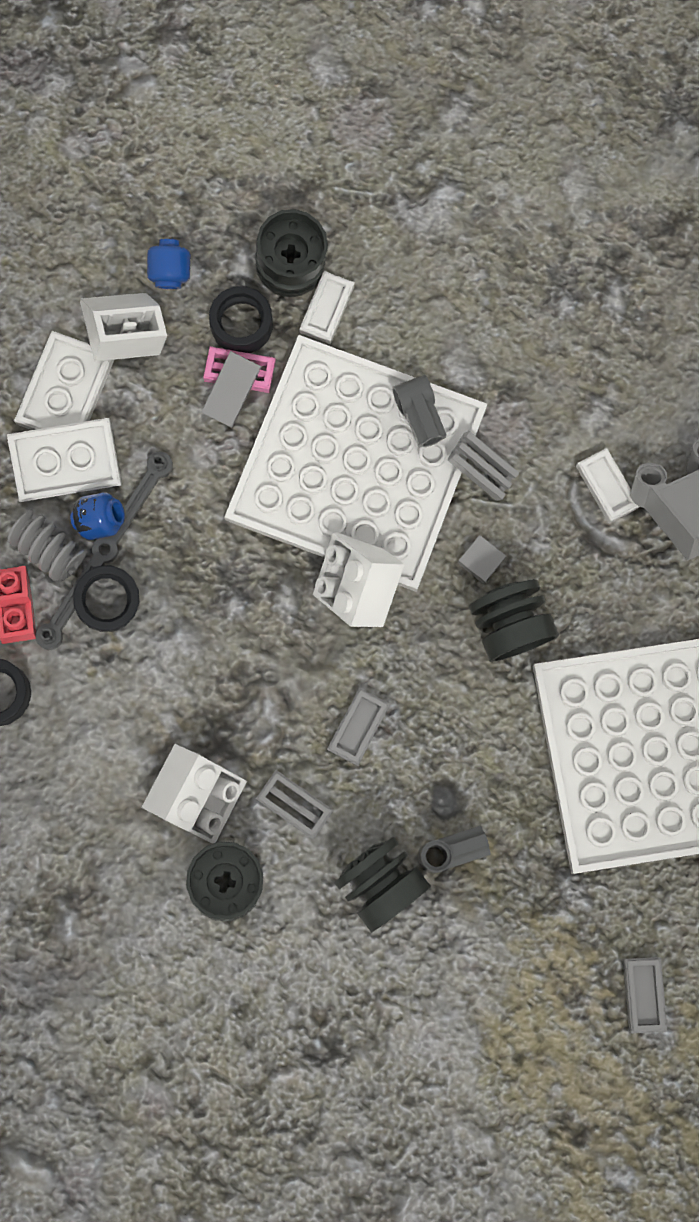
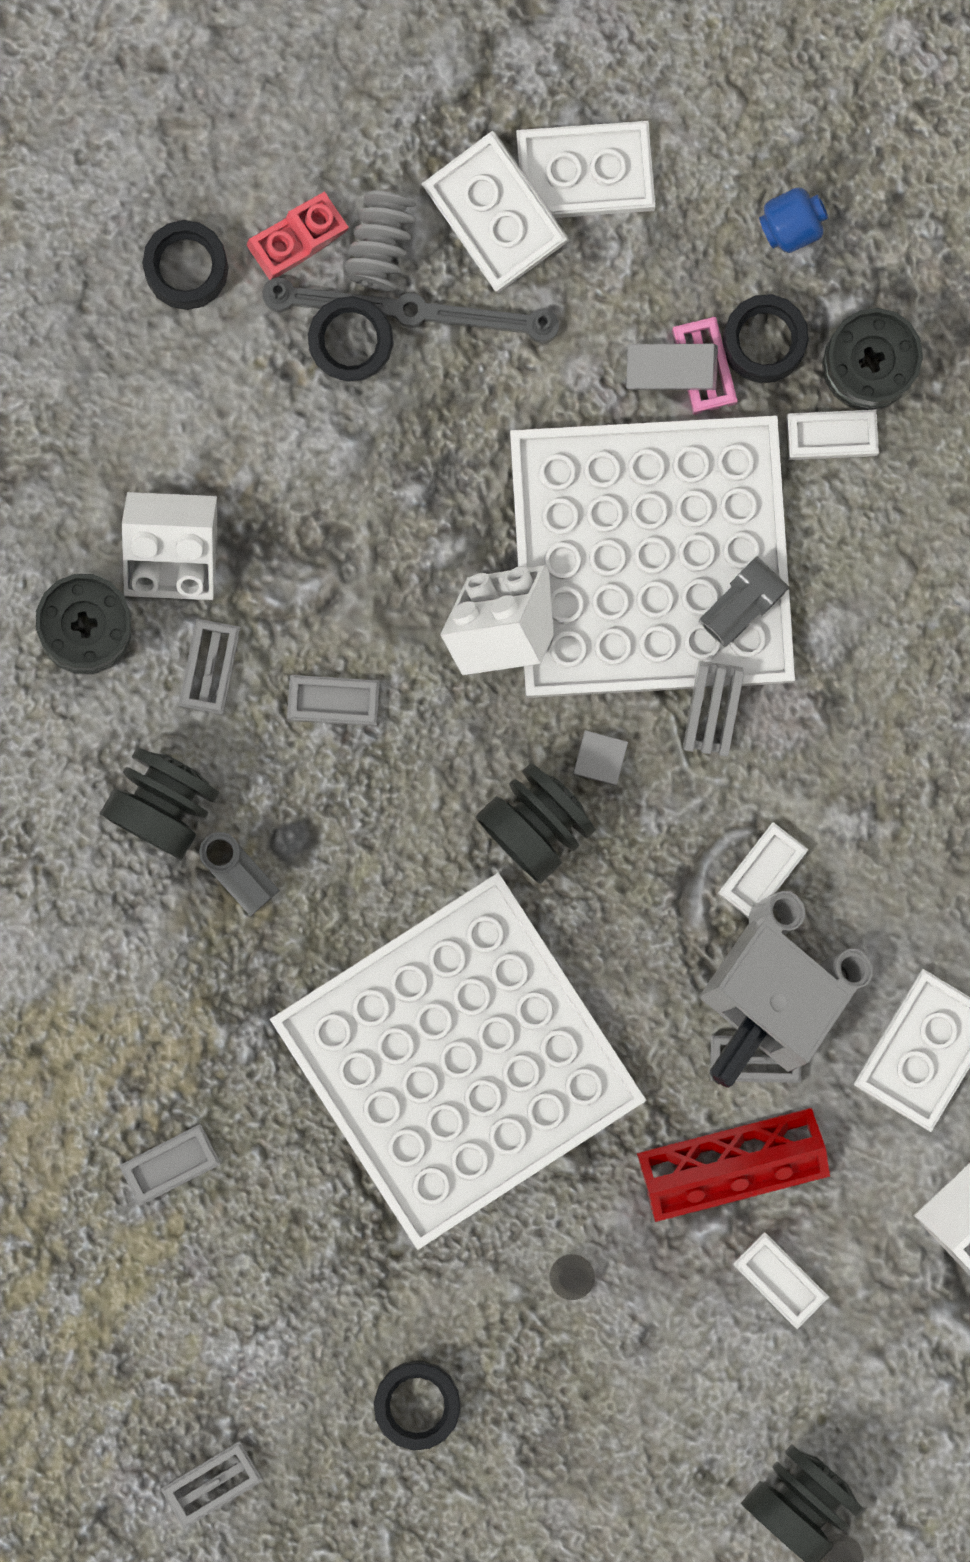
camera: 65 degrees right, 5 degrees up
blue head [70,492,125,540] -> none
white slope [80,293,167,362] -> none

